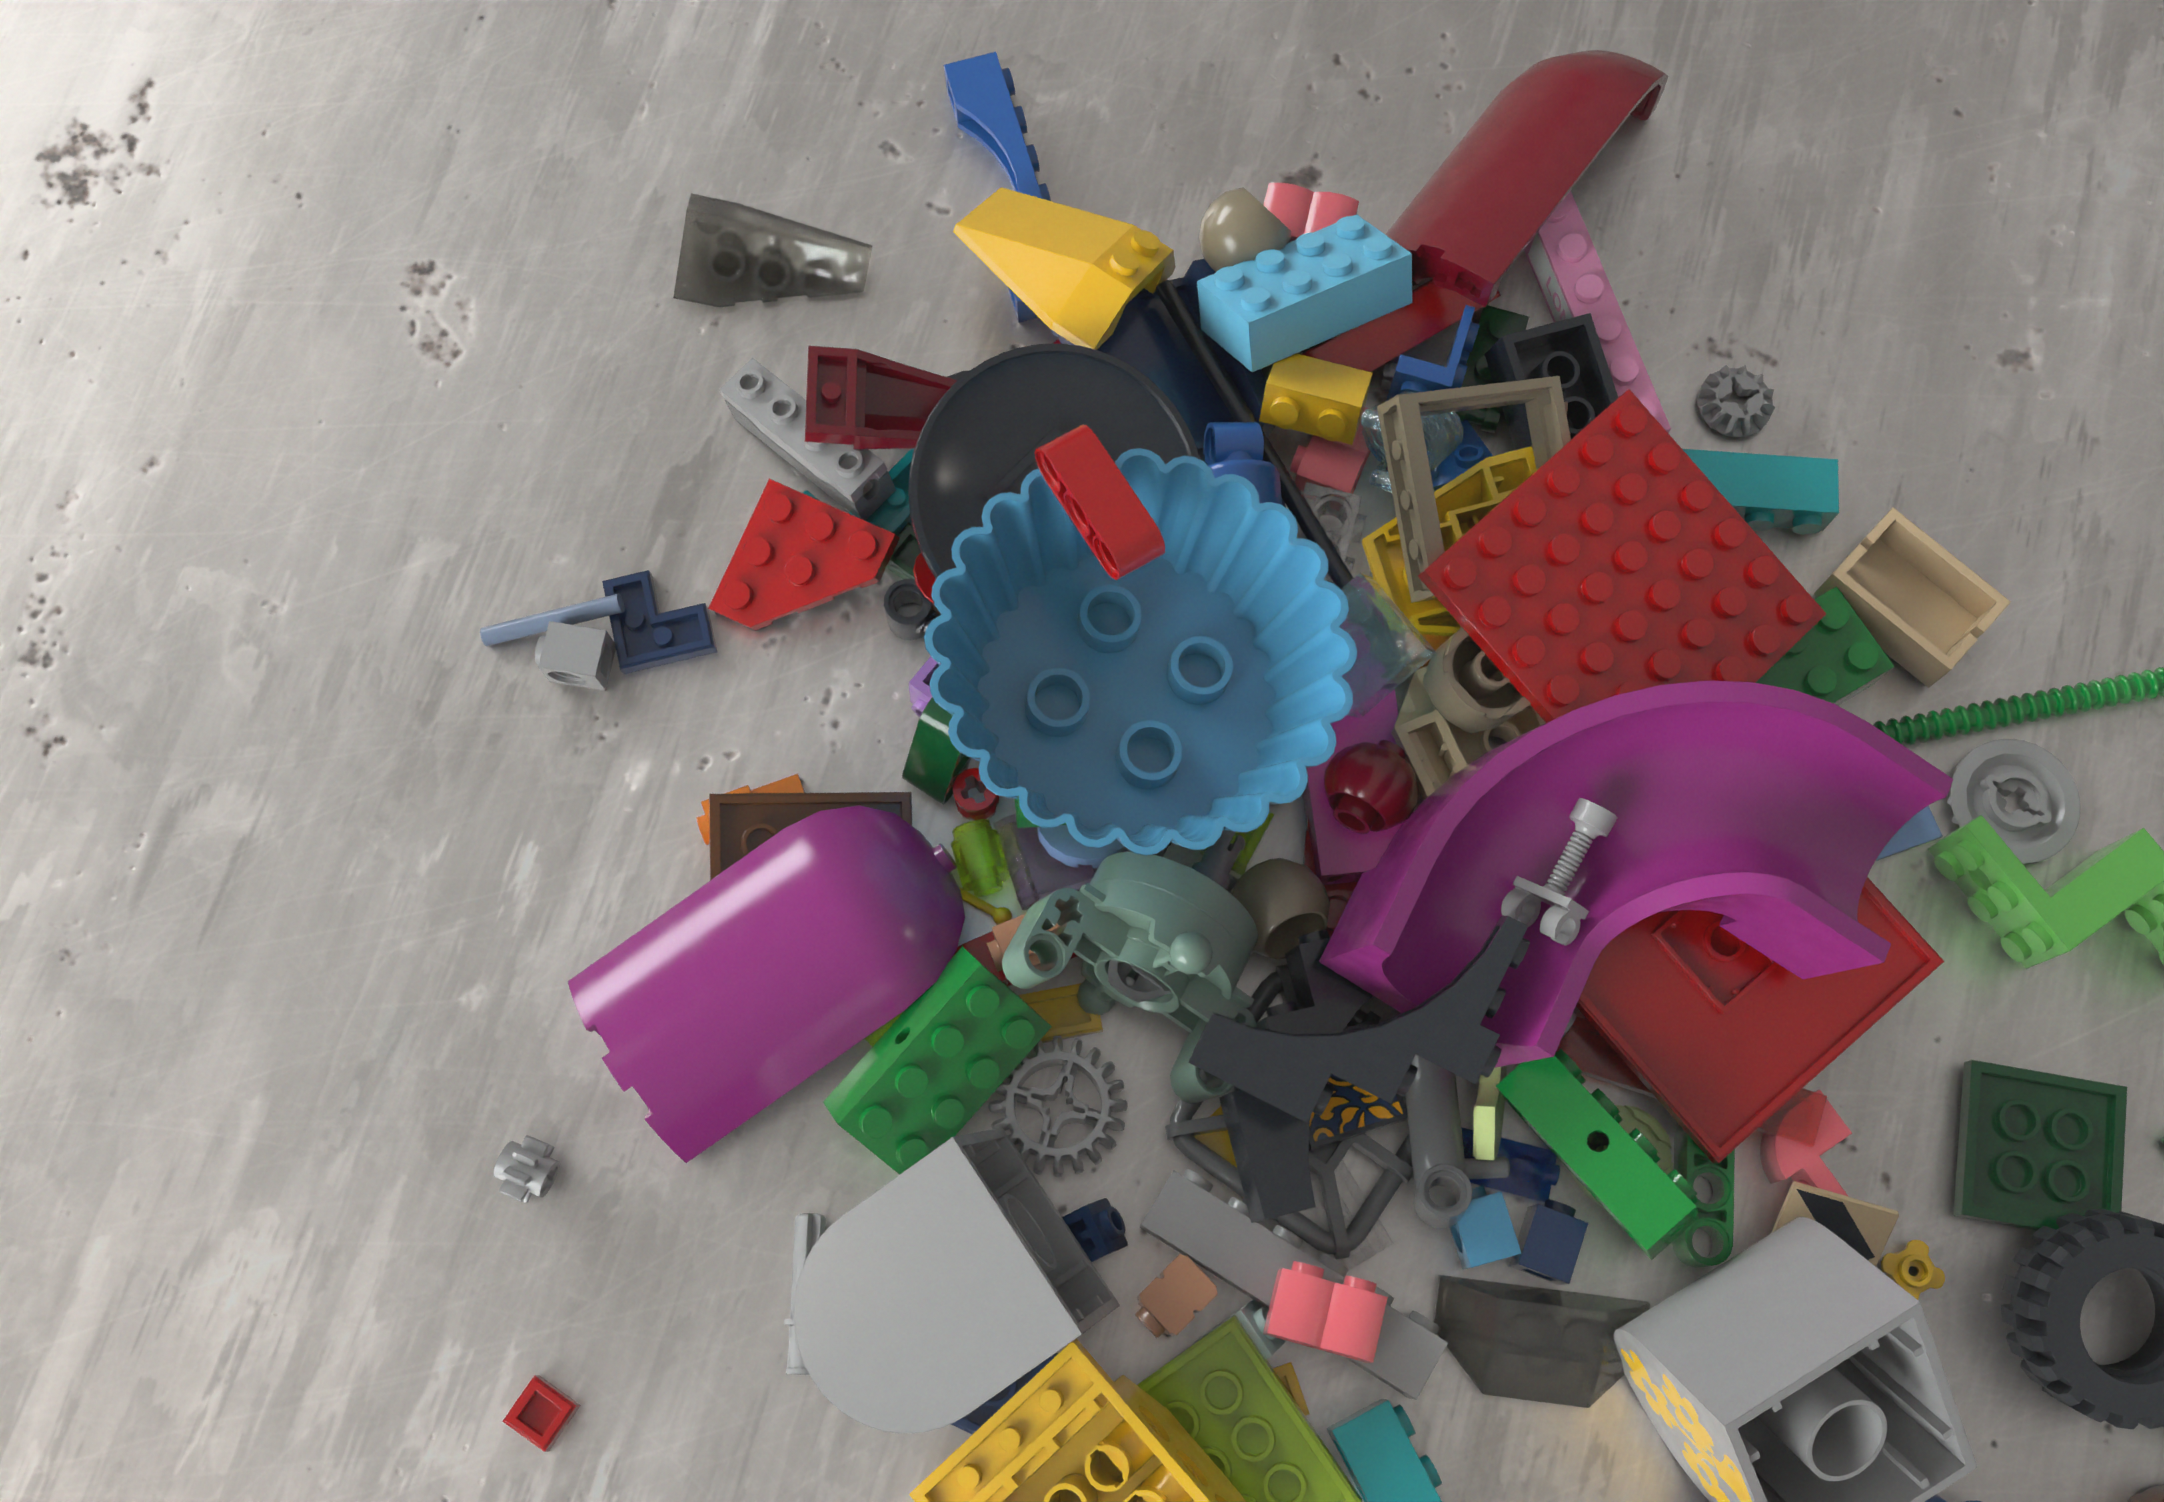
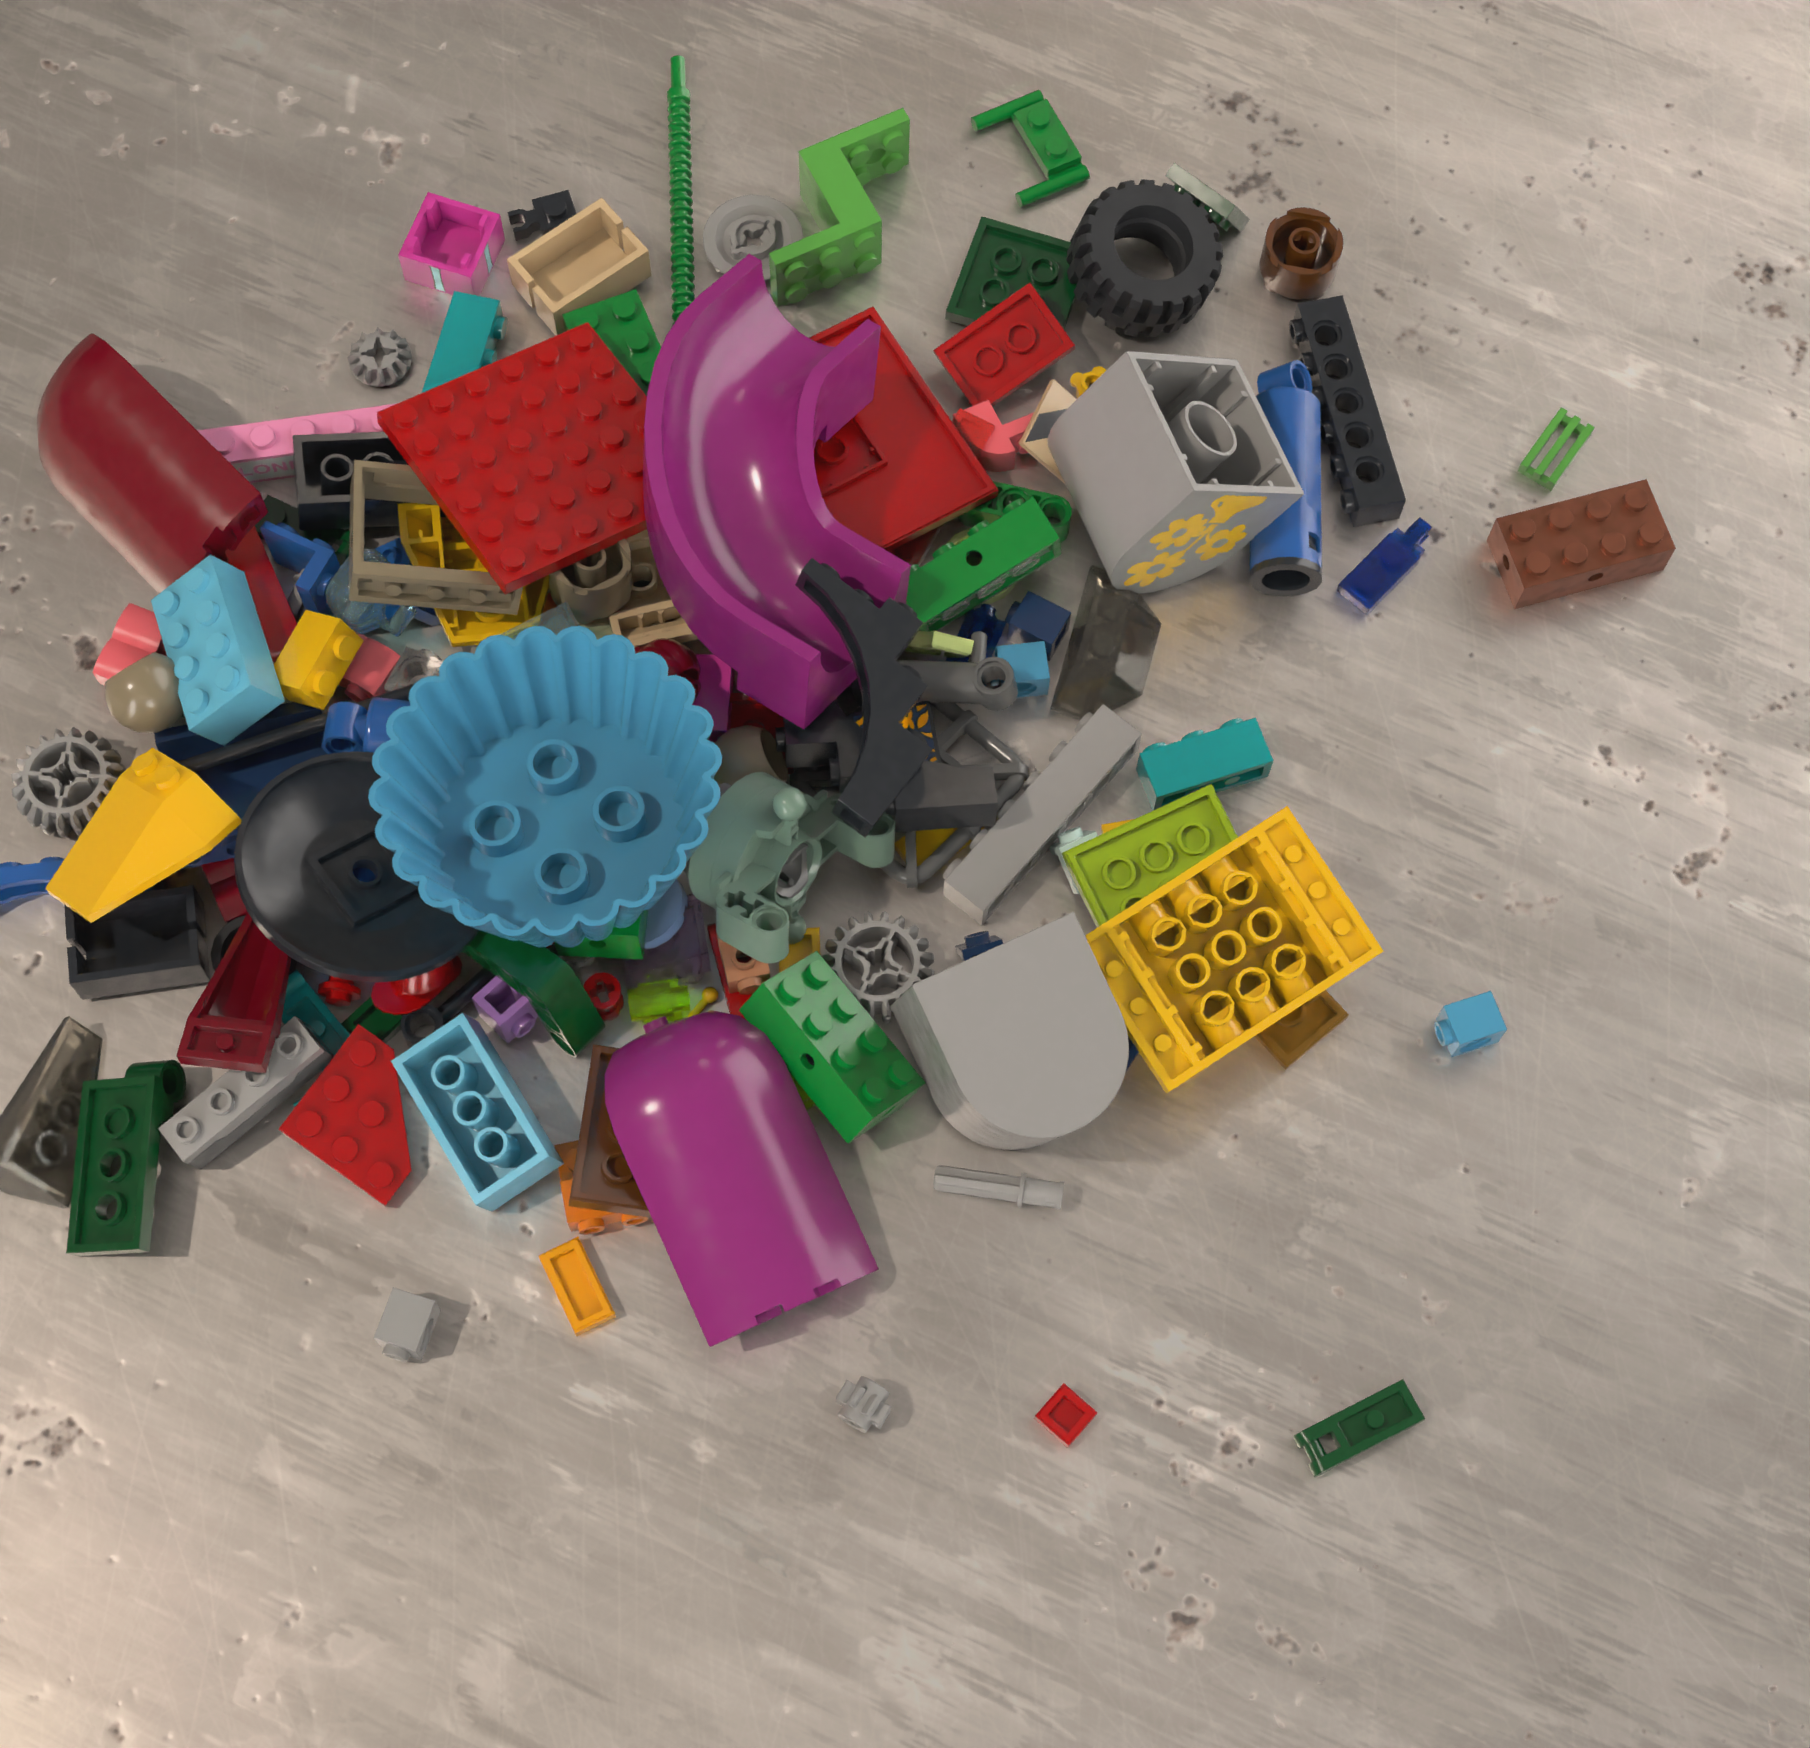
camera: 85 degrees left, 5 degrees down
sand blue bar [480,593,625,646] -> none
dark blue tile [602,570,717,674] -> none
red beam [1035,424,1166,580] -> none
nougat brick [1135,1254,1218,1338] -> none
coral brick [1263,1261,1388,1363] -> none
light grey bar [1501,798,1618,946] -> none
none -> light grey gear [11,727,126,839]
none -> black piece [64,885,210,1000]
none -> dark green hinge [66,1060,186,1256]
none -> medium azure brick [391,1013,564,1212]
none -> dark pink container [398,192,505,296]
none -> black plate [507,190,577,241]
none -> light orange tile [539,1237,616,1336]
none -> red plate [933,283,1075,407]

